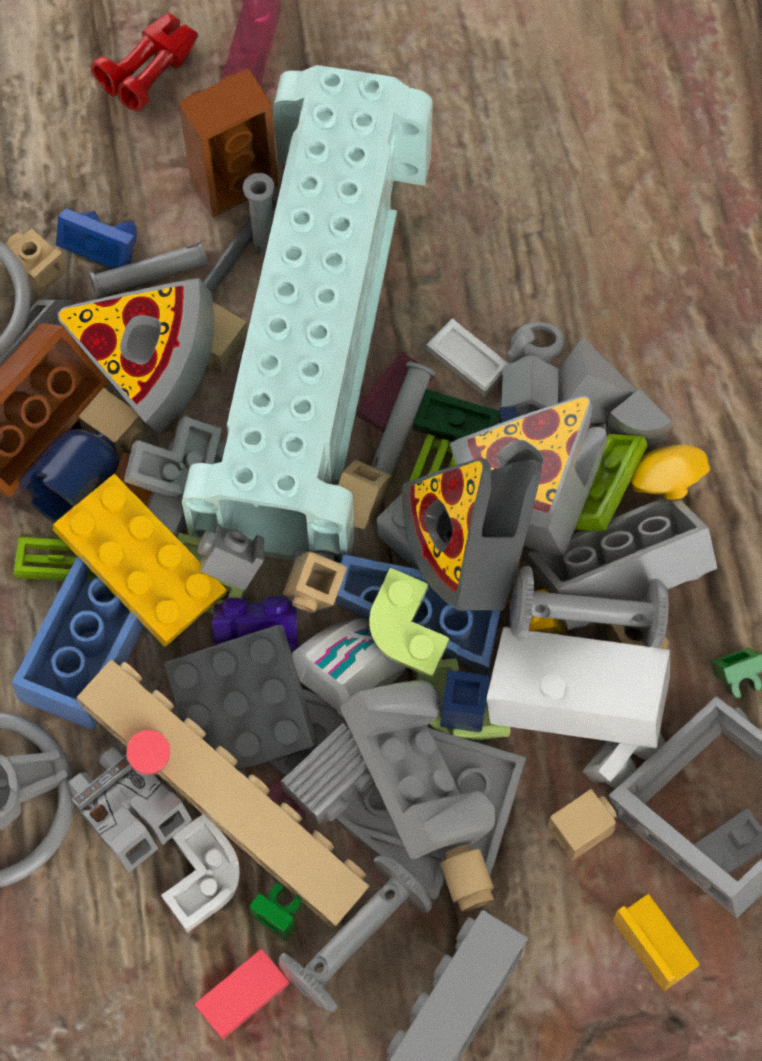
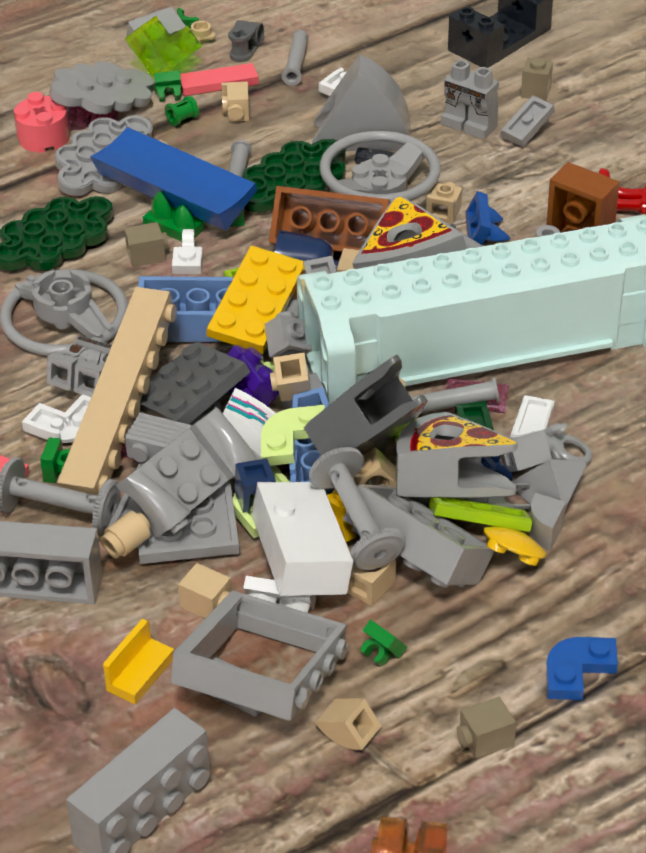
camera: 65 degrees right, 25 degrees down
coral tile [126,730,170,775] -> none

